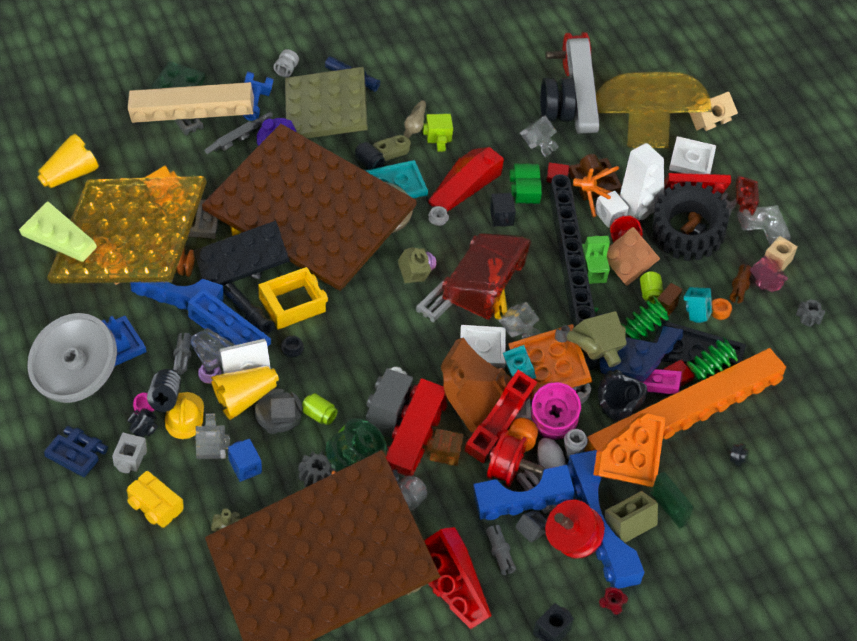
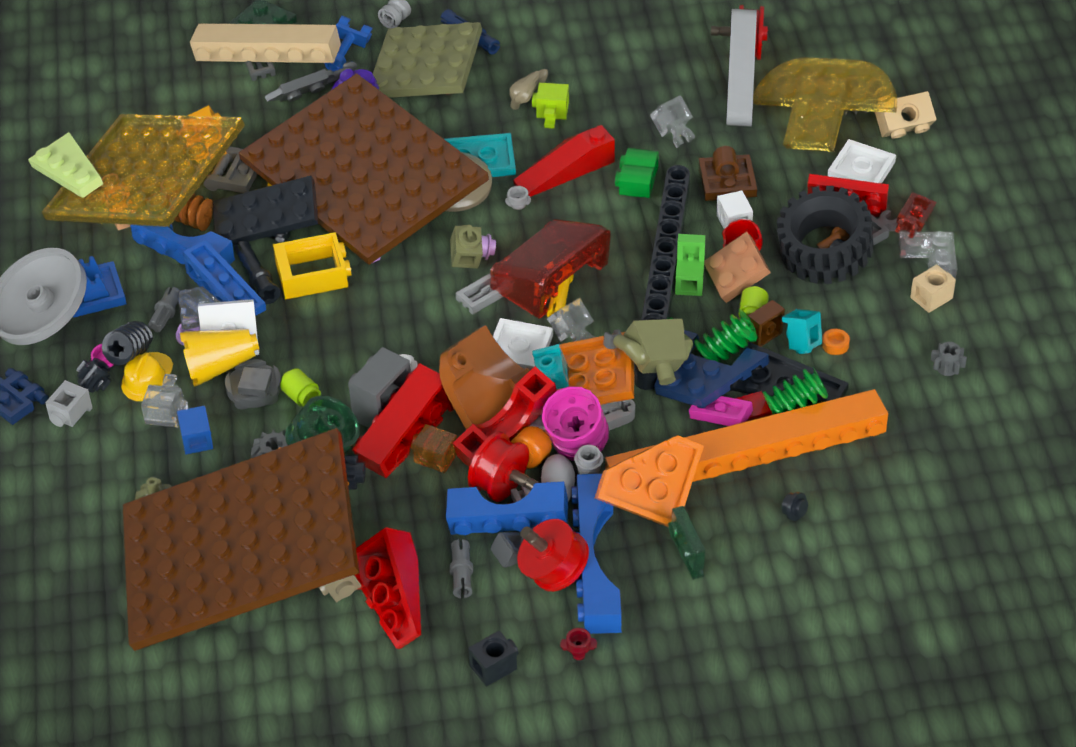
camera: 20 degrees right, 5 degrees down
yellow cone [37,134,99,188] -> none
yellow brick [127,471,184,528] -> none
black plate [281,336,304,357] -> none
black brick [355,142,385,170] -> none
olive plate [373,135,411,161] -> none
clear head [398,476,427,511] -> none
black brick [489,193,516,227] -> none
black wheel [540,78,575,121] -> none
red tile [546,162,569,183] -> none
orange plant [573,166,620,217] -> none
black hair [598,369,648,421] -> none
olive brick [605,491,658,543] -> none
white wedge [620,143,664,220] -> none
reddish brown pin [730,264,752,303] -> none
clear pink brick [750,255,788,293] -> none

